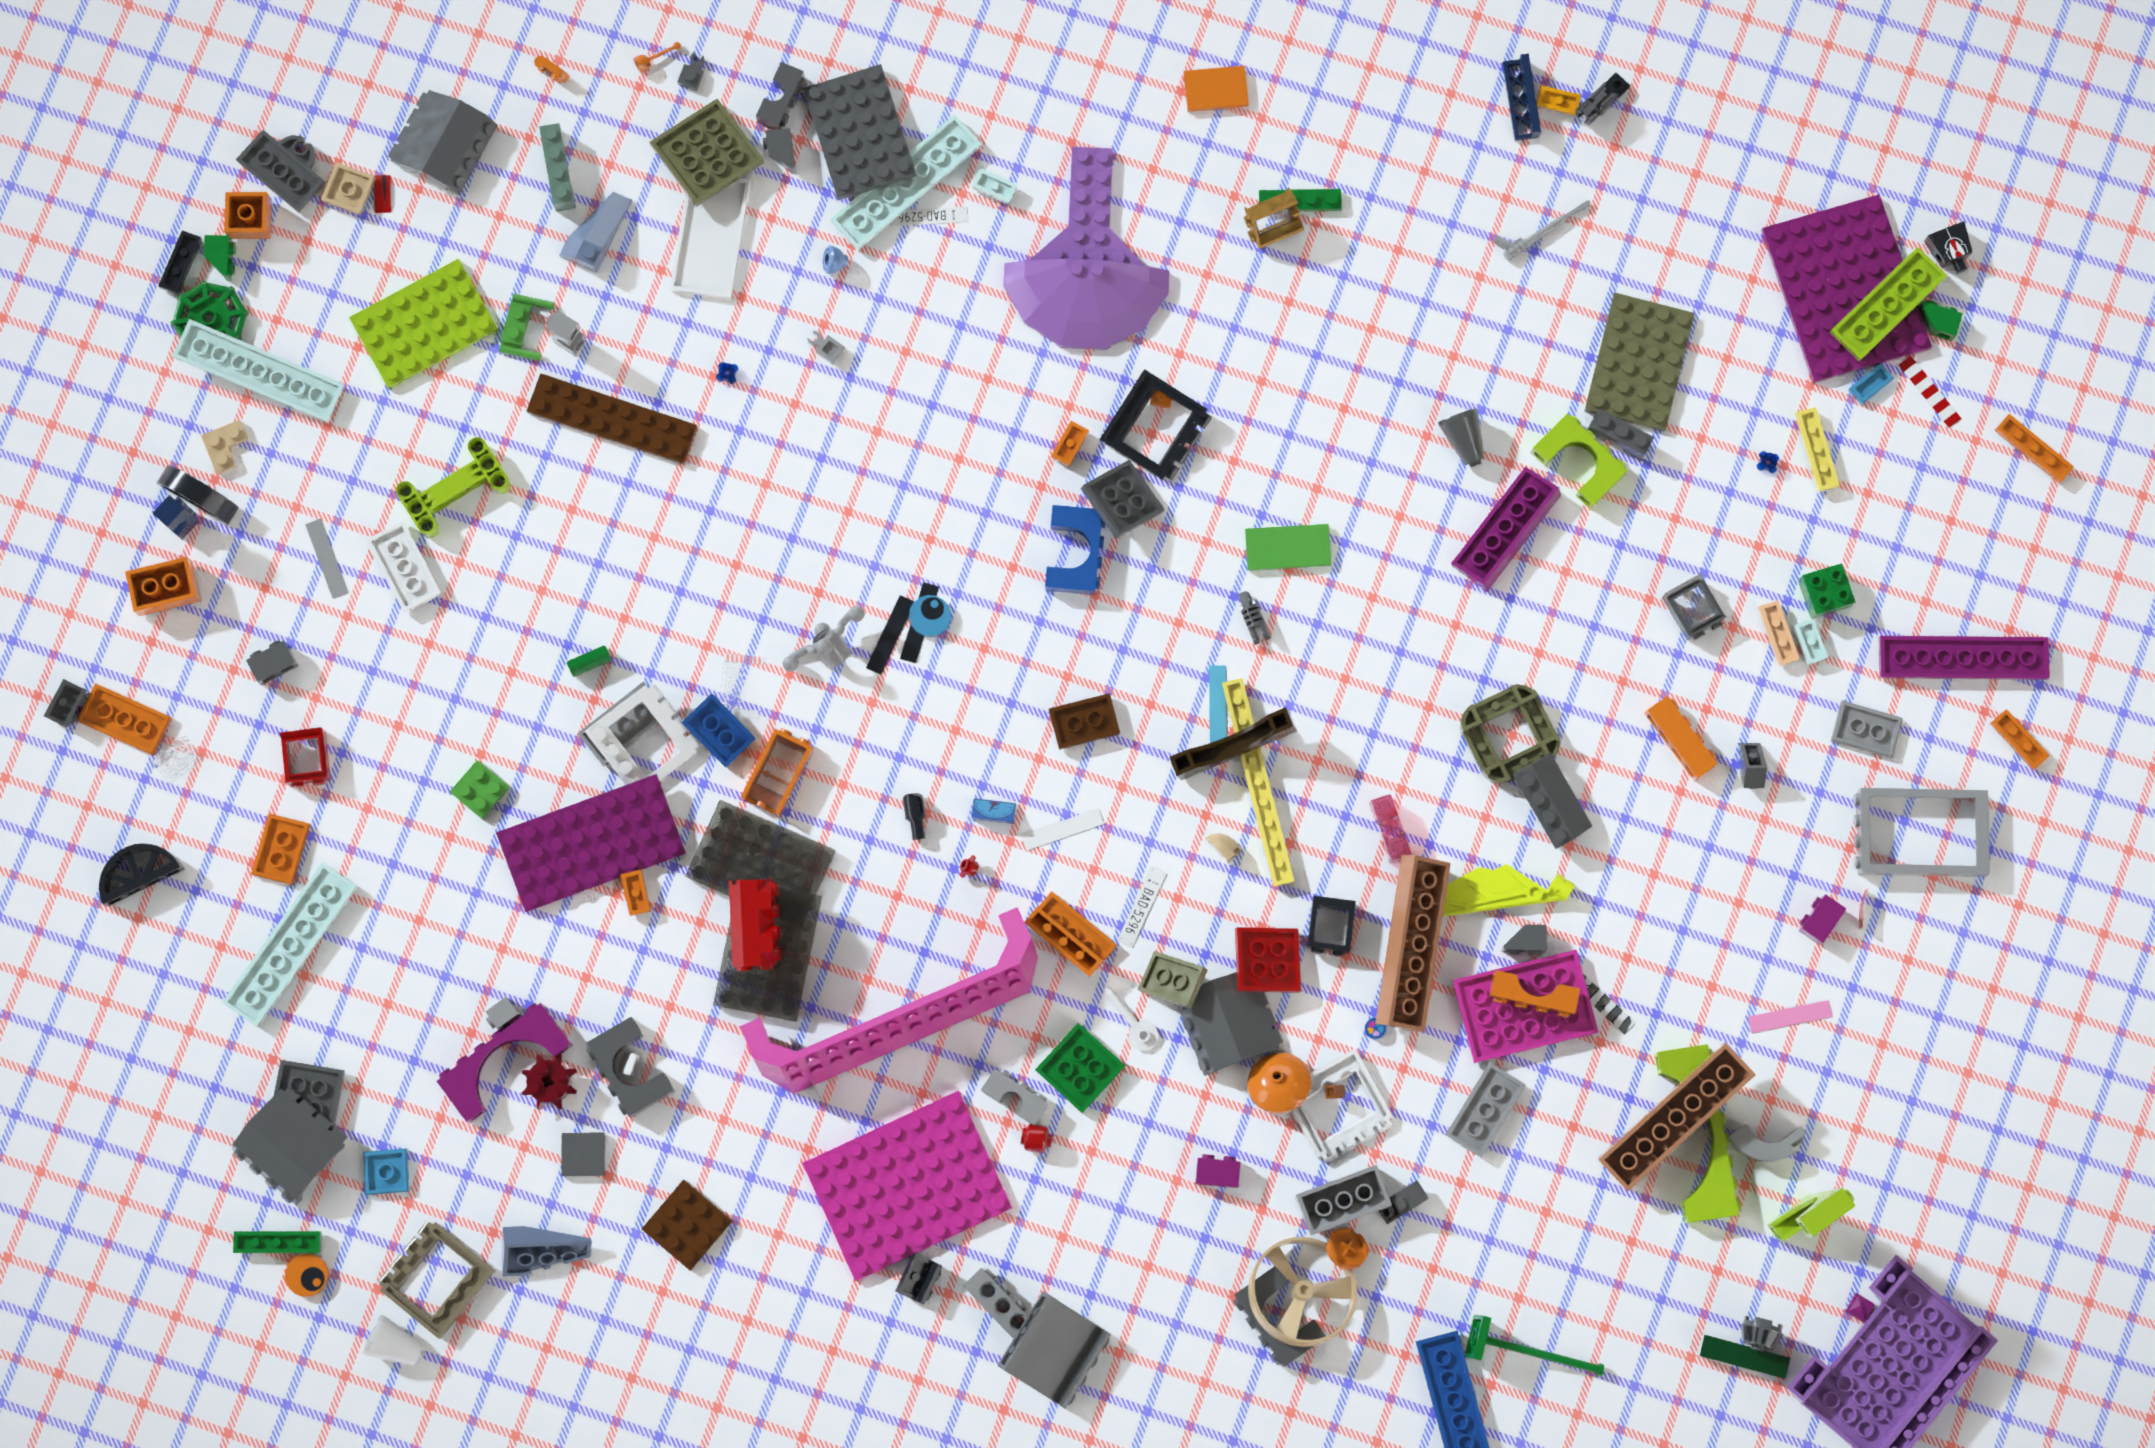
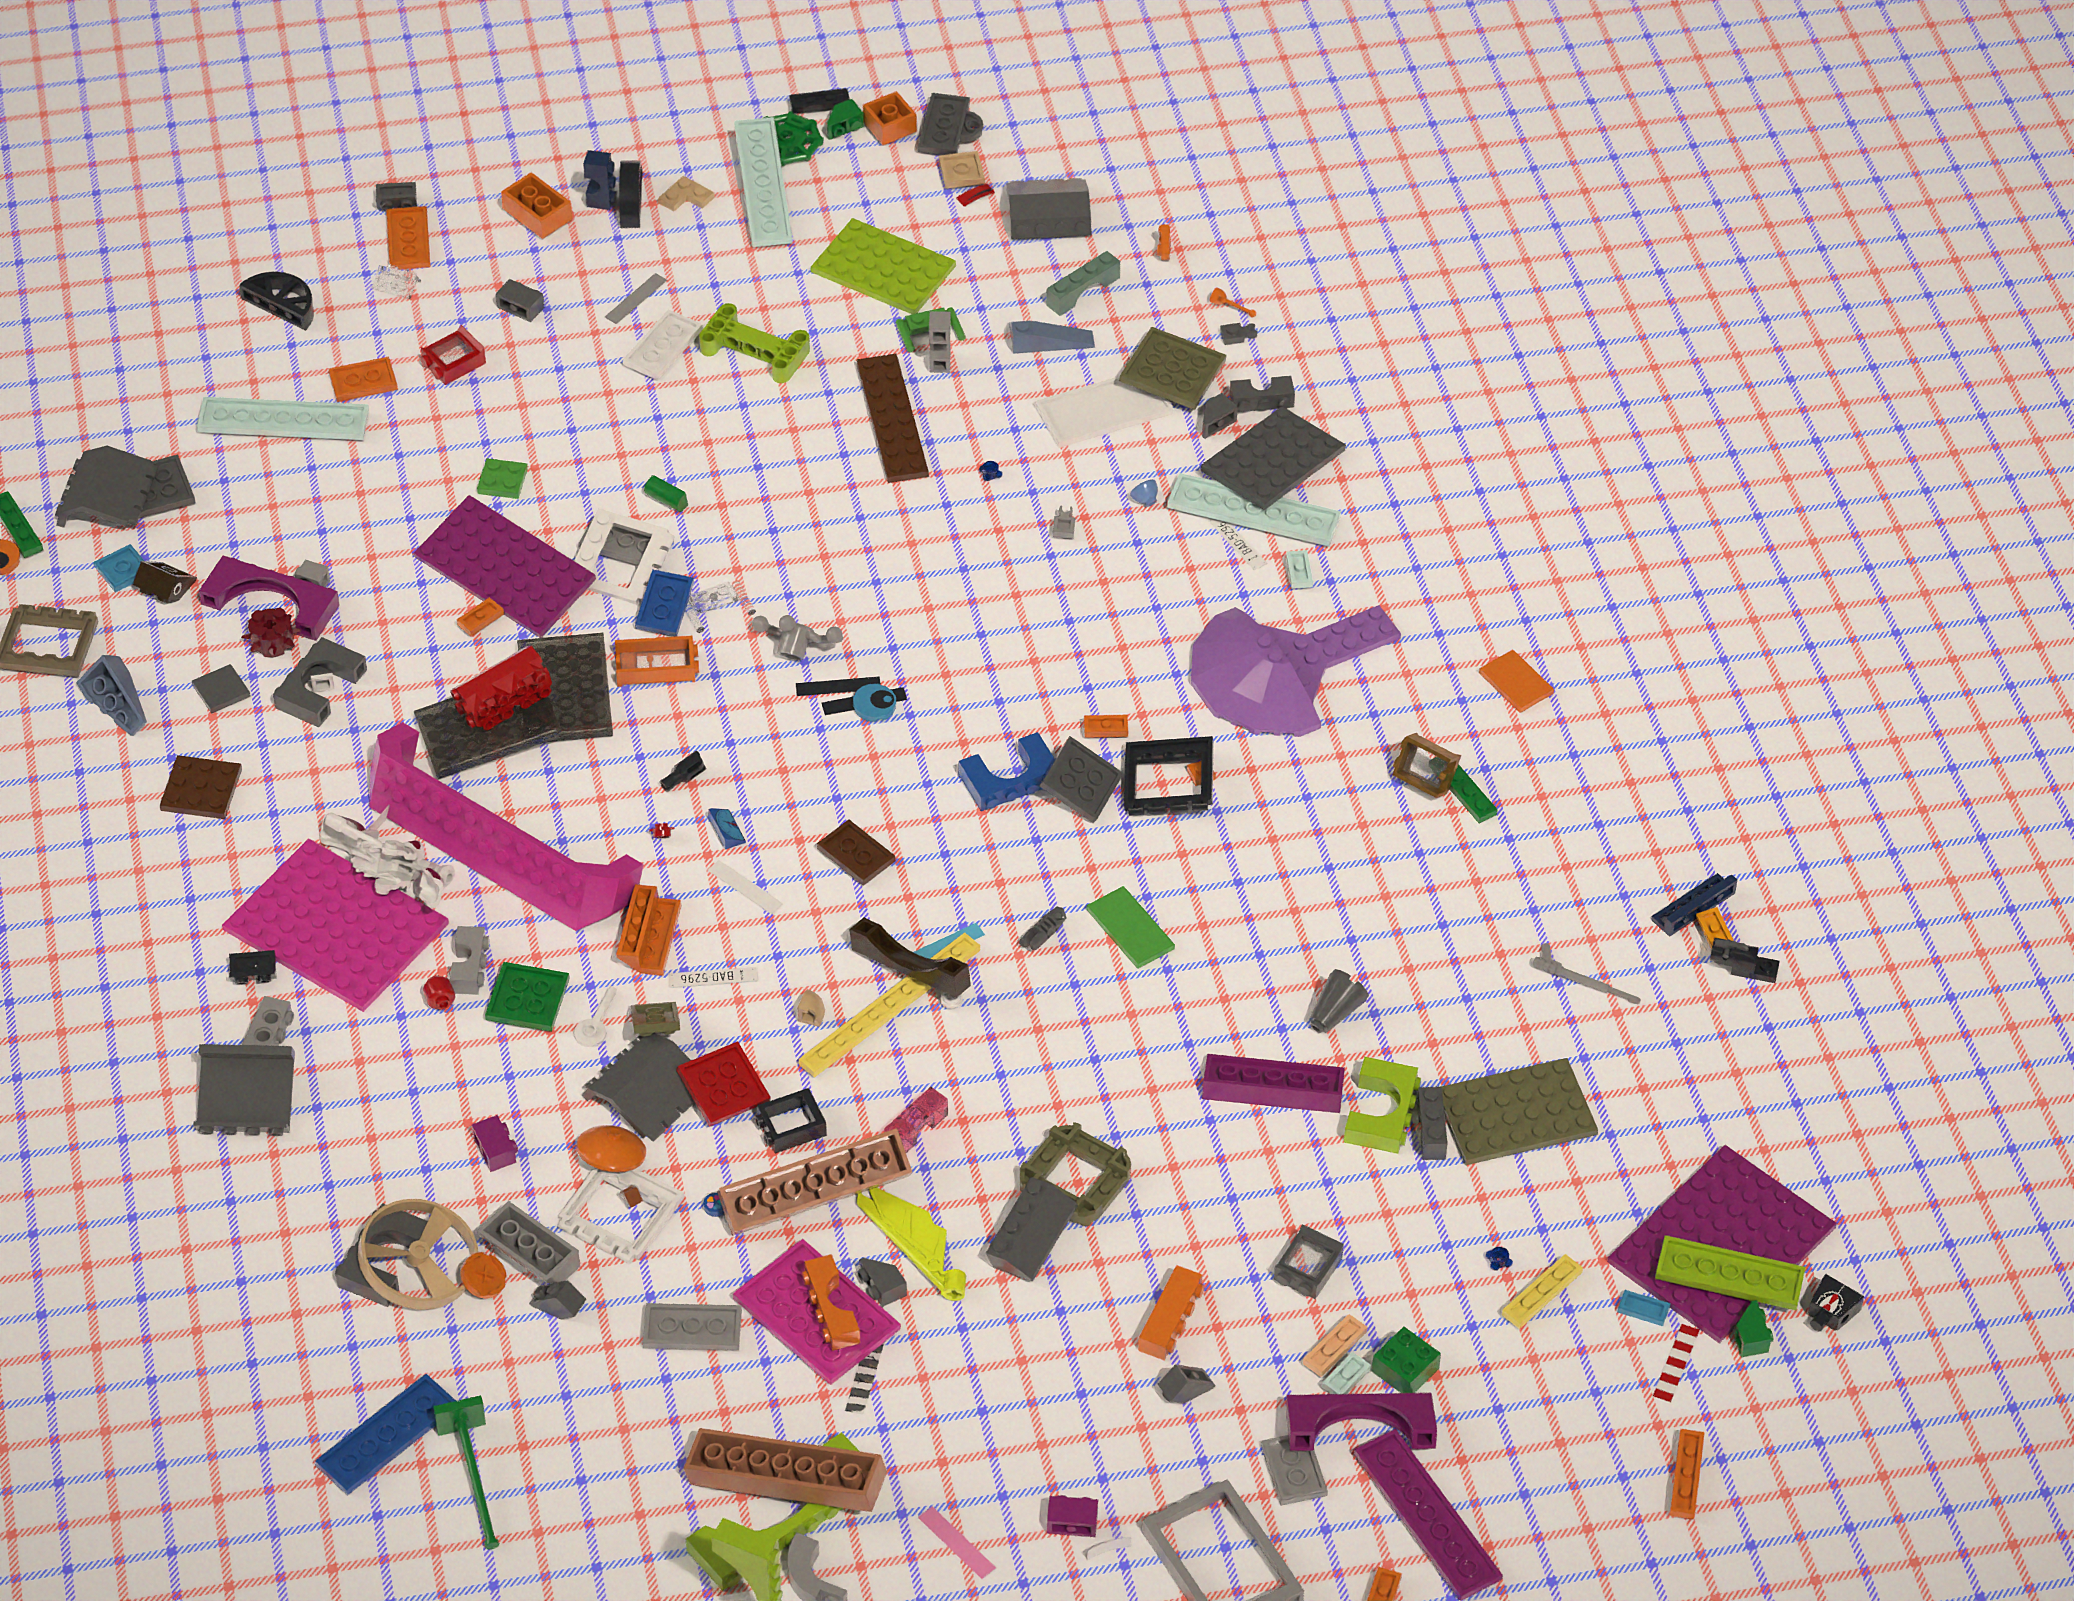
camera: 60 degrees right, 30 degrees down
none -> dark brown slope [133,561,197,603]
none -> white piece [320,812,455,908]
none -> magenta arch [1286,1393,1437,1451]

